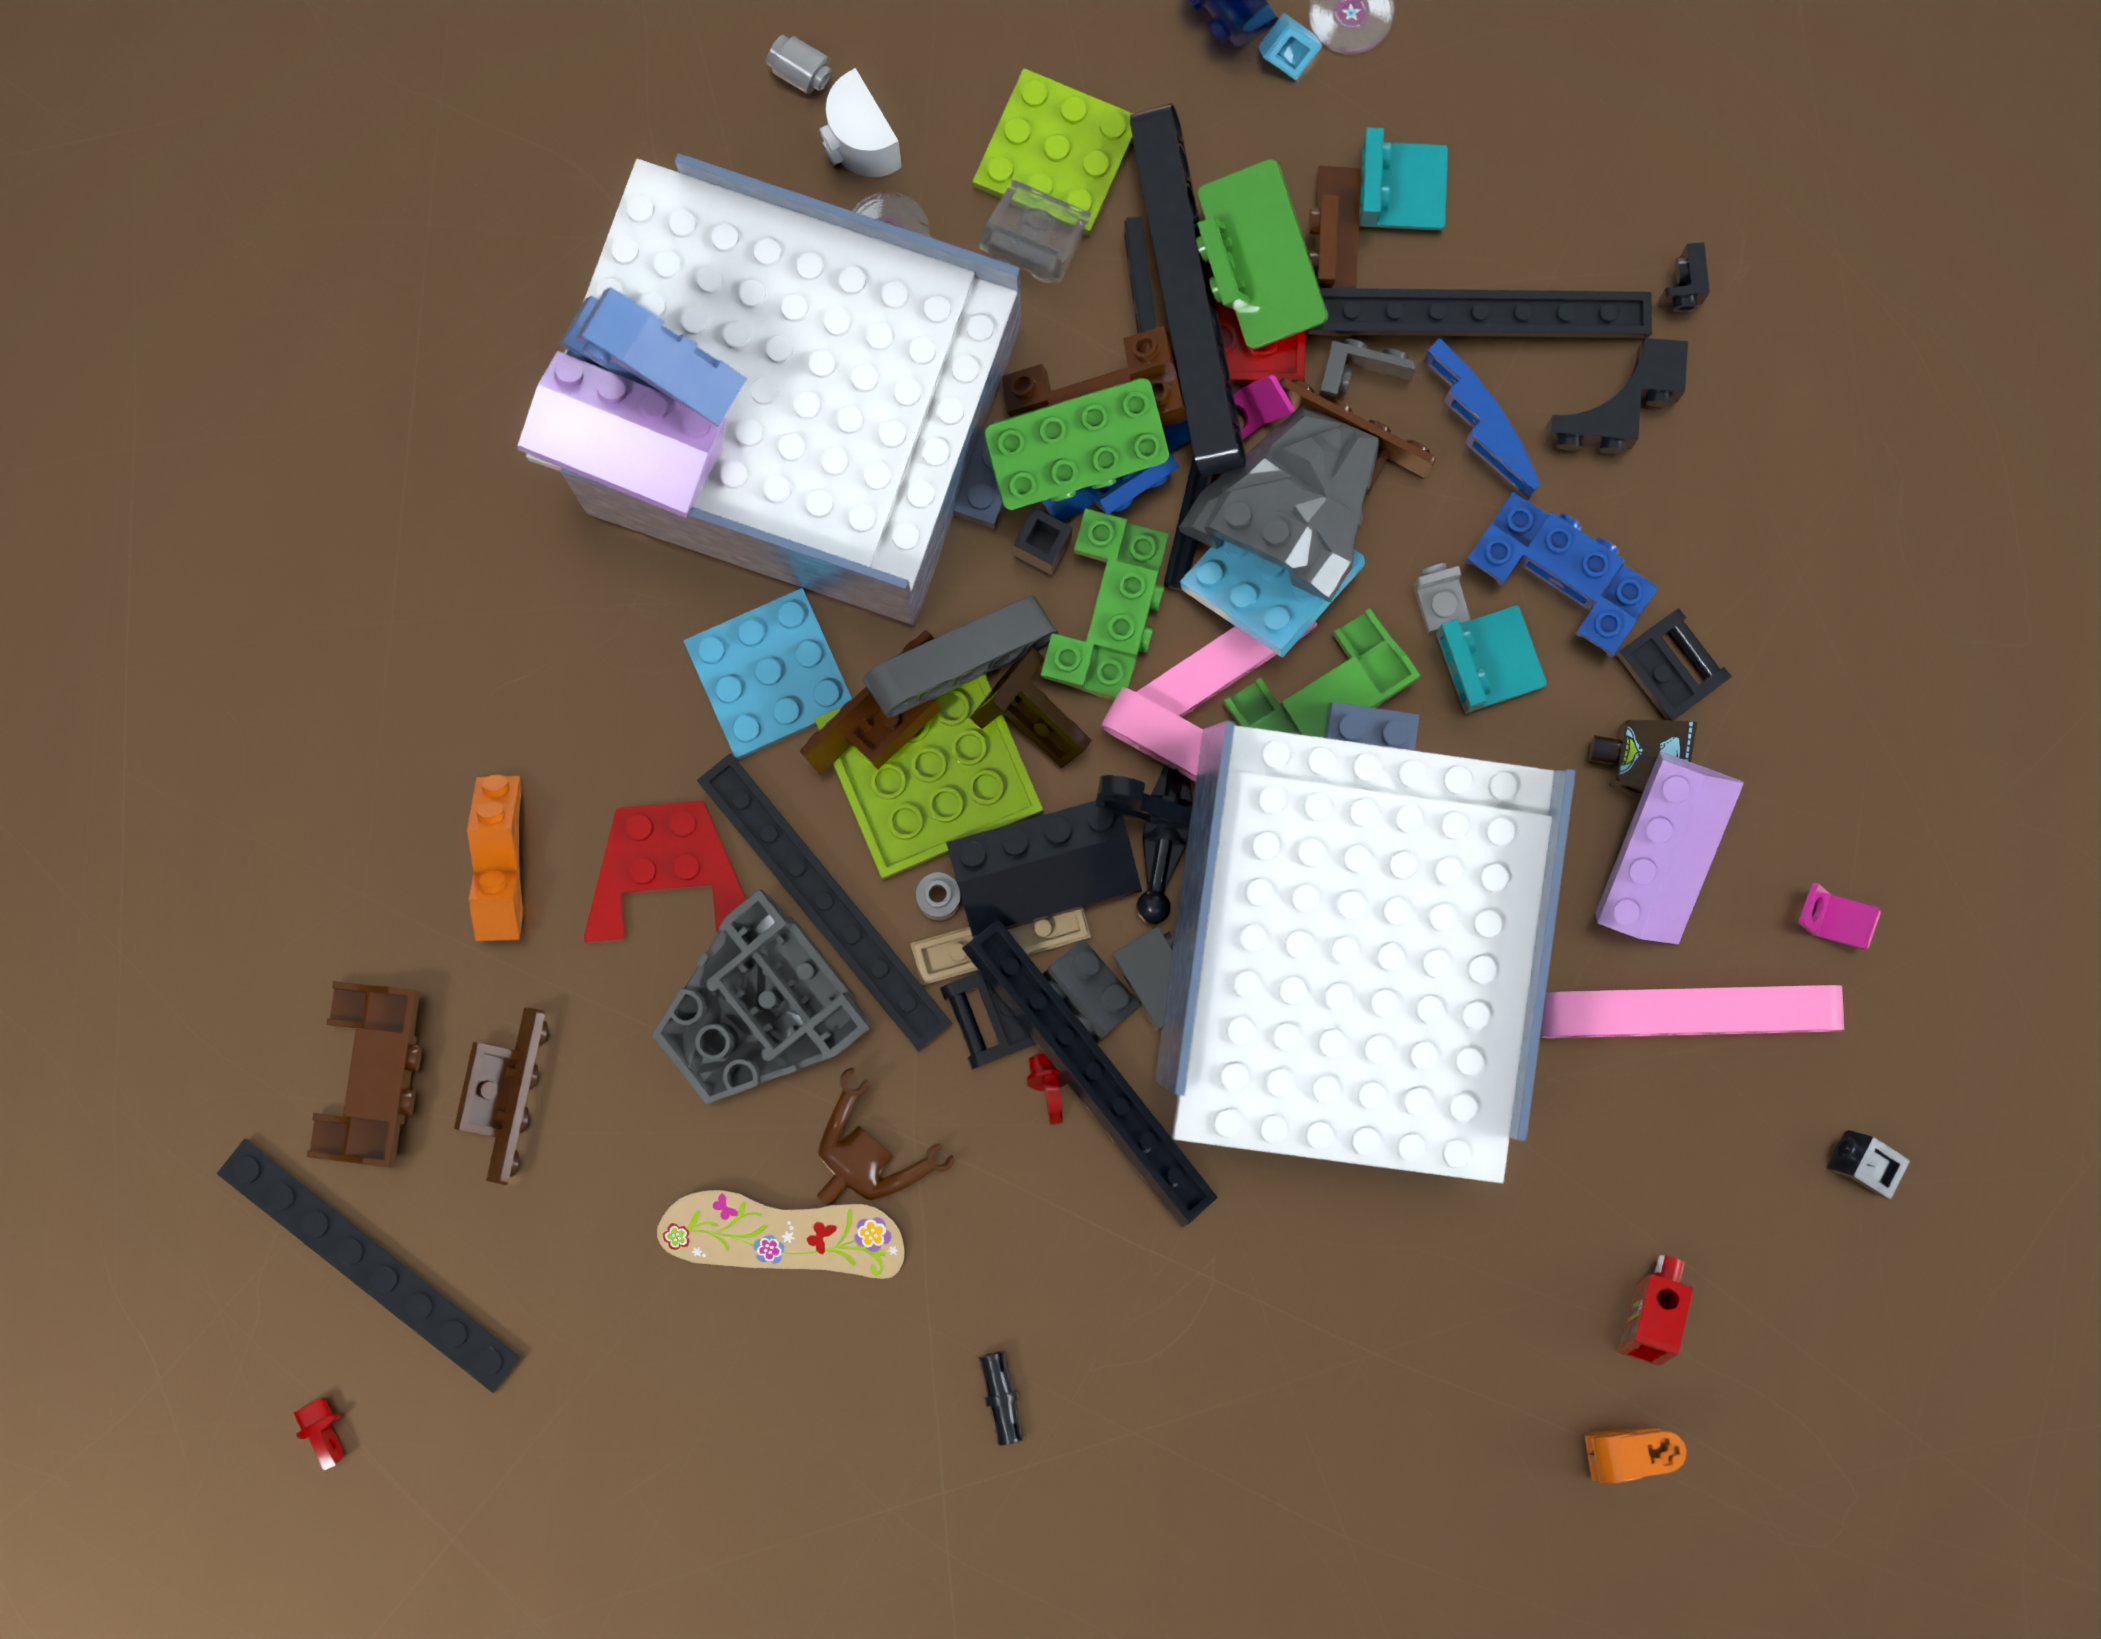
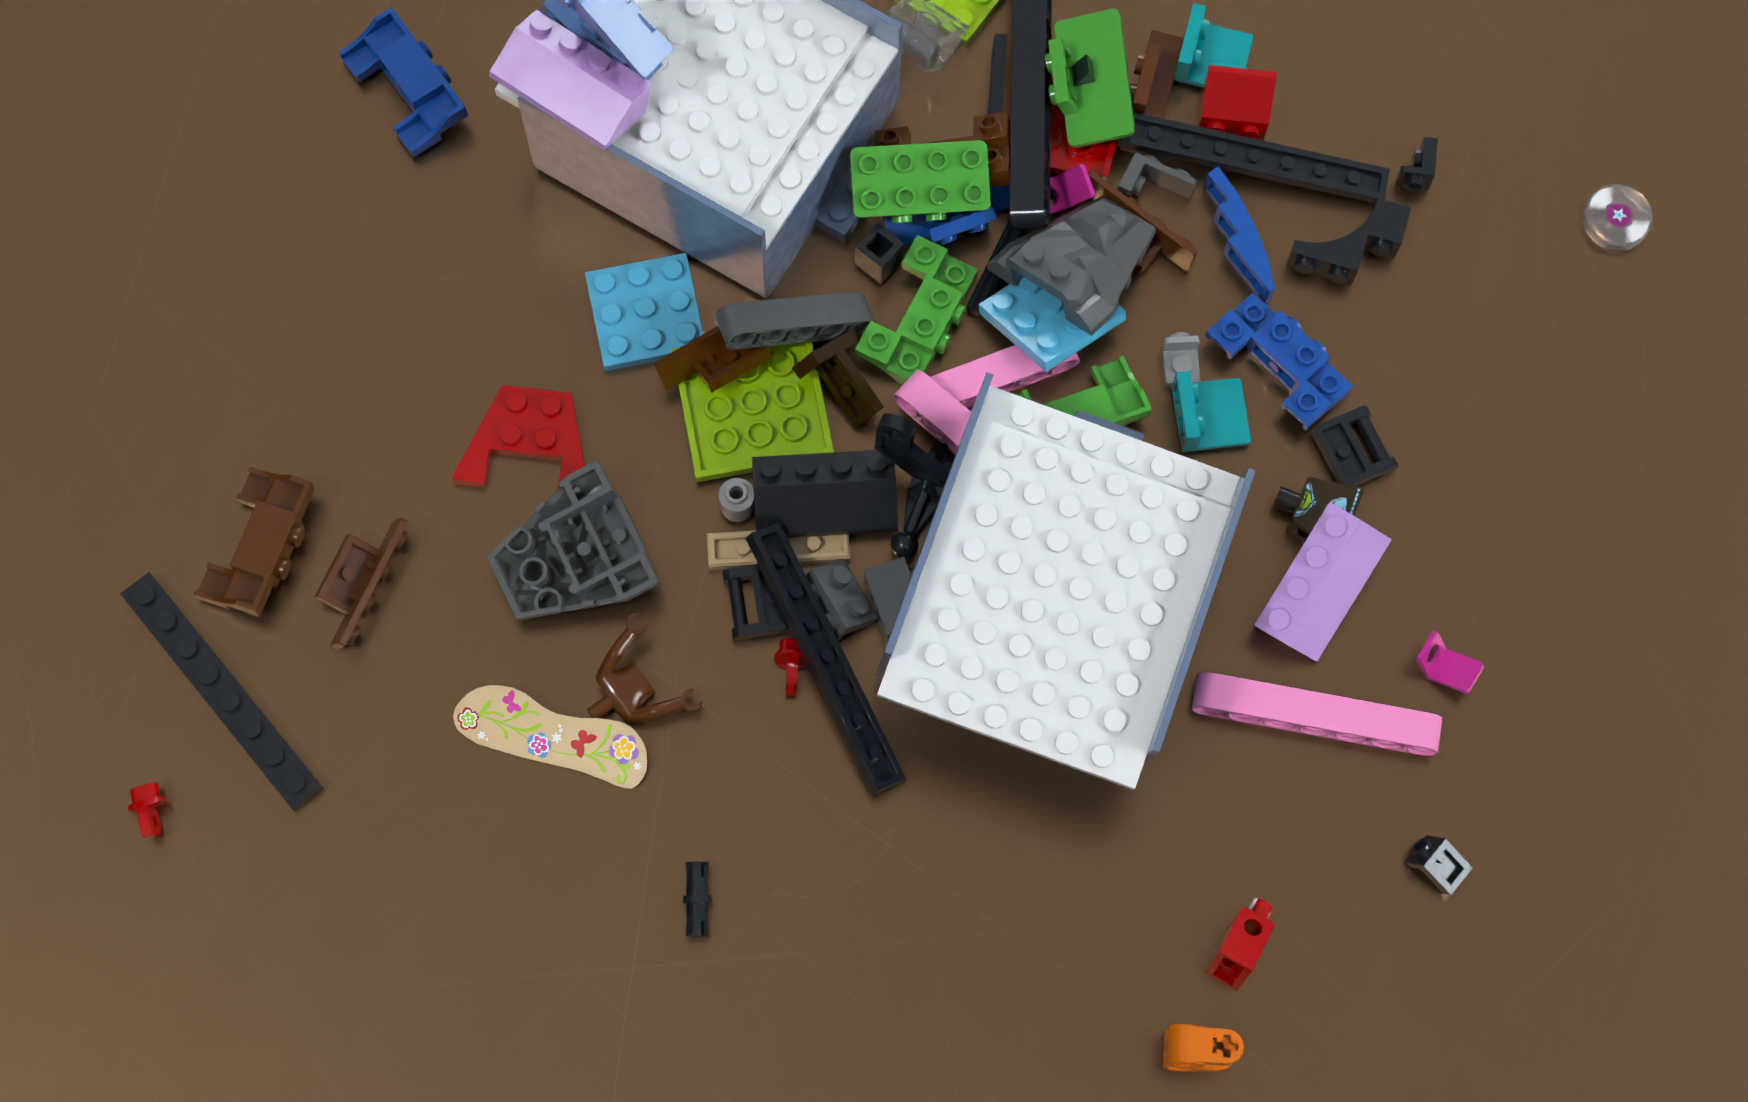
camera: 10 degrees right, 10 degrees down
orange arch [467,775,524,941] -> none
black plate [697,753,953,1052] -> none
none -> blue bracket [339,7,468,157]
none -> black piece [1072,54,1095,86]
none -> red slope [1198,65,1277,139]
none -> clear tile [1583,184,1653,250]

